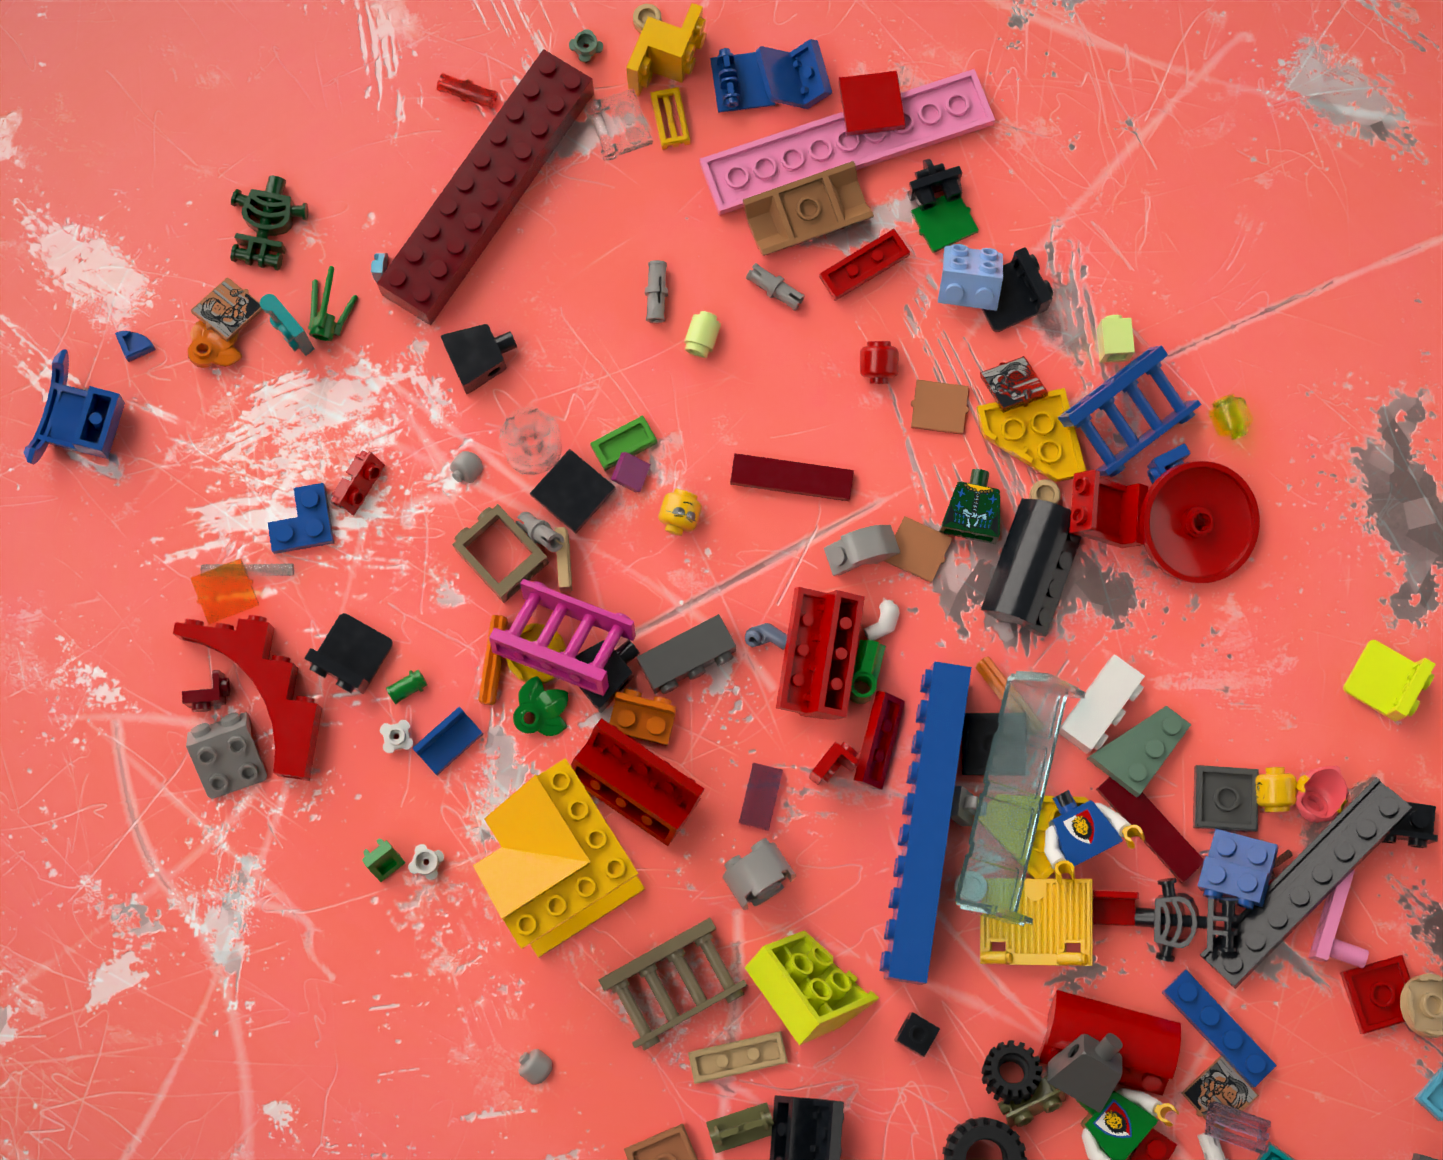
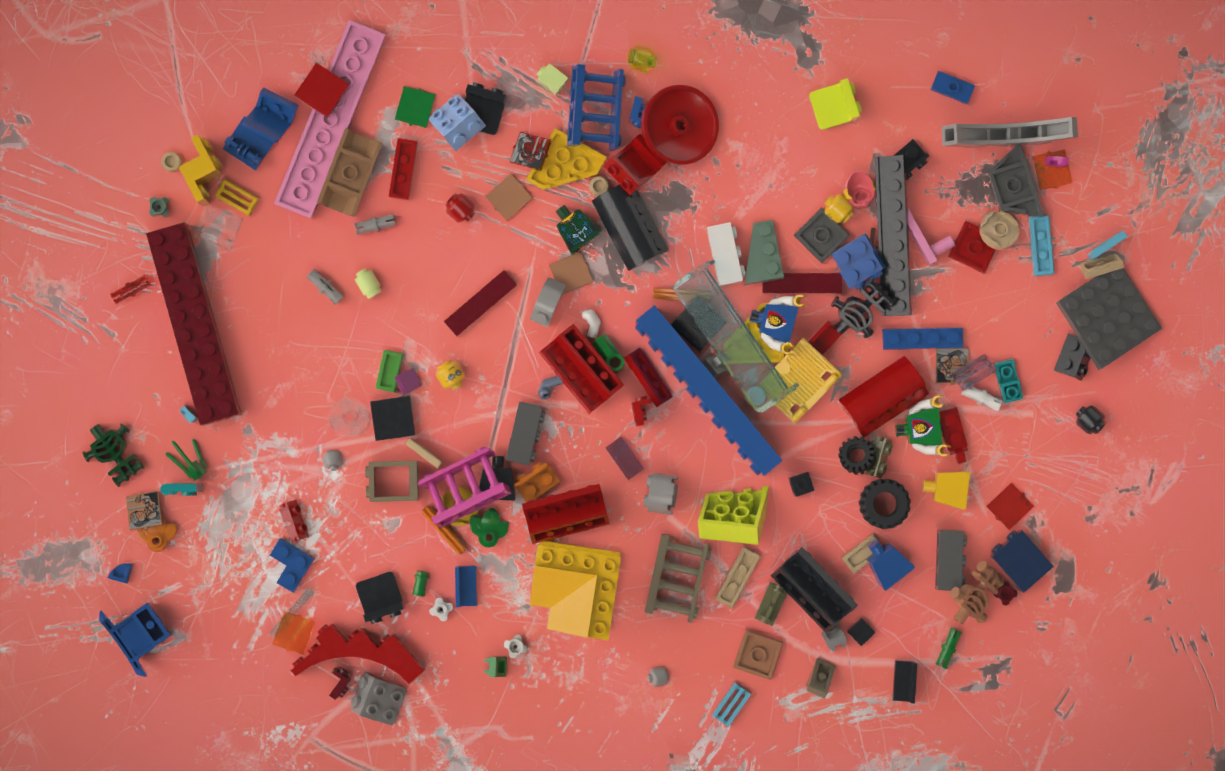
camera: 50 degrees left, 10 degrees up
black torso [441,324,517,394] -> none
light grey pin [516,512,564,552] -> none
black hips [907,159,963,211] -> none
dark grey torso [1047,1033,1123,1113] -> none

